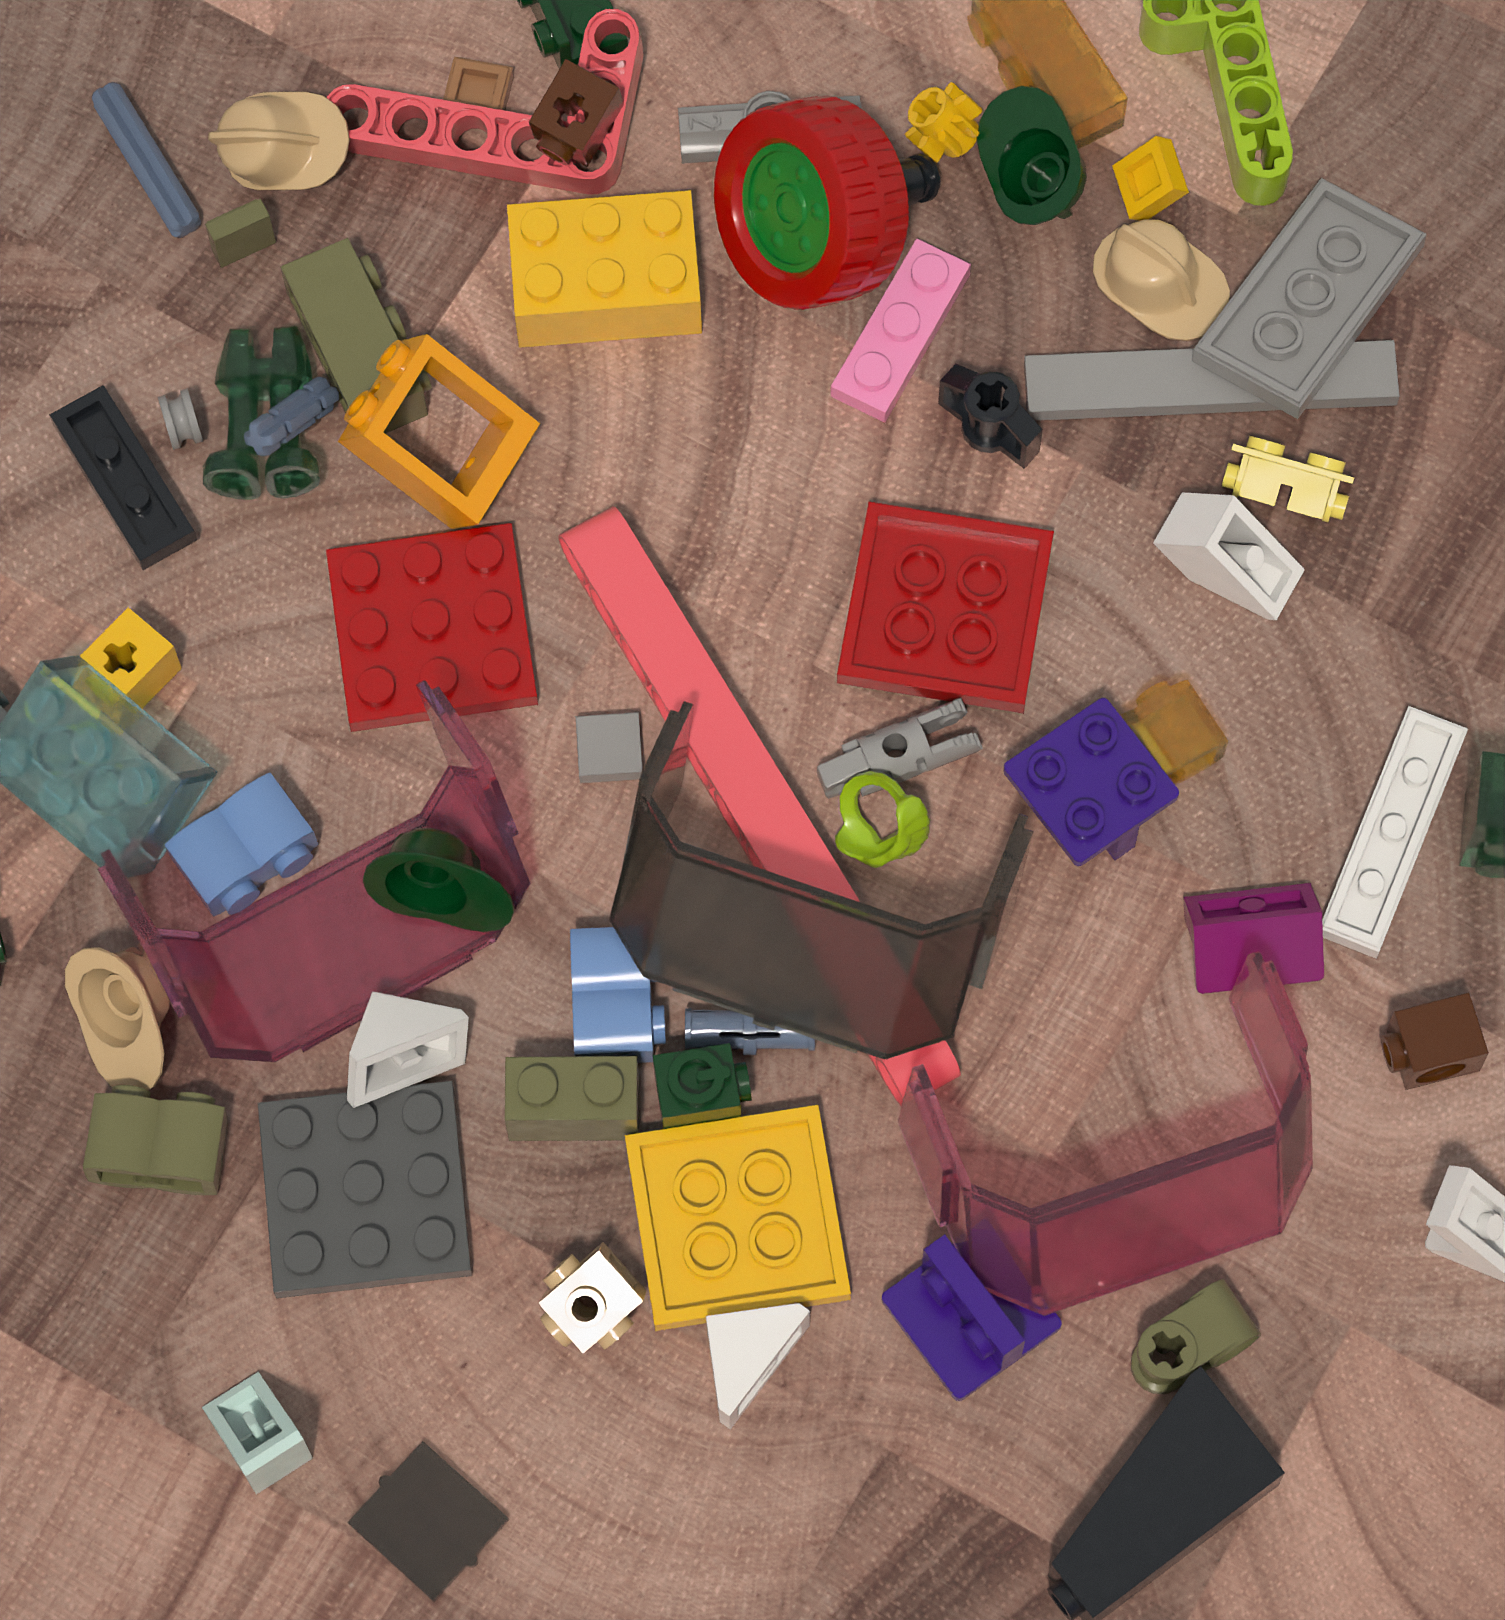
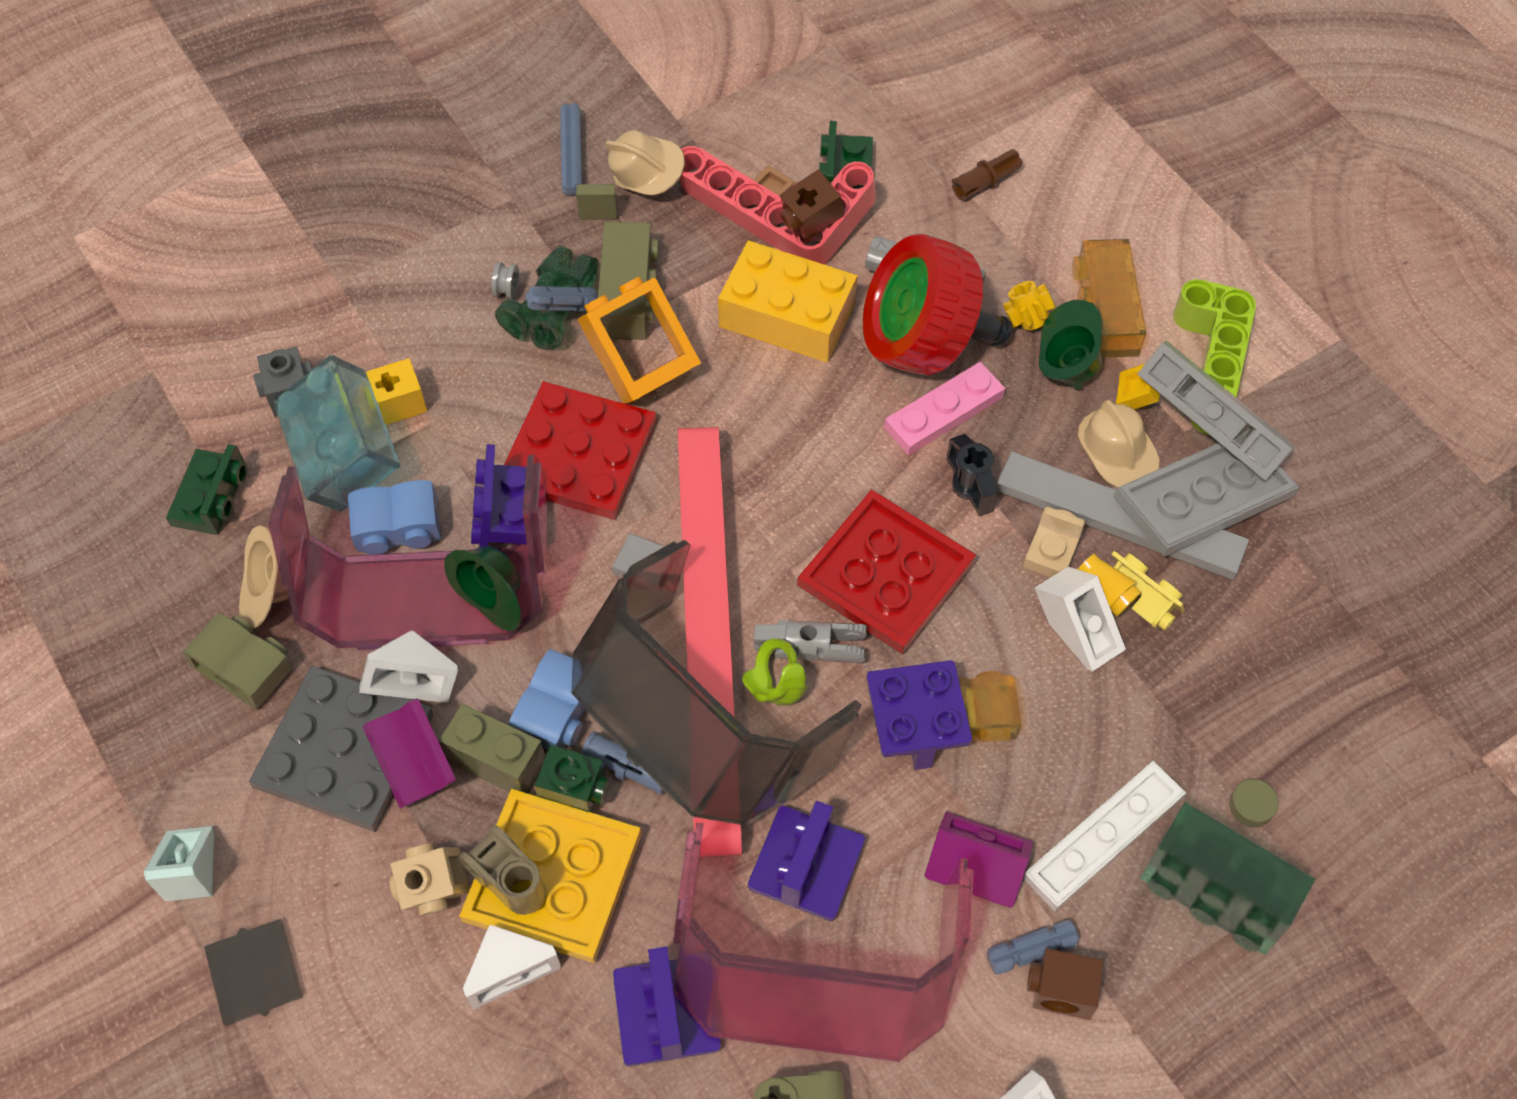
camera: 25 degrees right, 10 degrees down
black plate [49,385,197,570] -> none
none -> magenta panel [362,698,456,809]
none -> dark tan piece [458,824,546,915]
none -> dark purple bracket [471,444,536,547]
none -> dark purple bracket [748,801,865,921]
none -> sand blue axle [986,920,1079,974]
none -> tan bracket [1023,507,1085,577]
none -> yellow cone [1077,553,1142,617]
none -> light grey hinge [1137,341,1296,480]

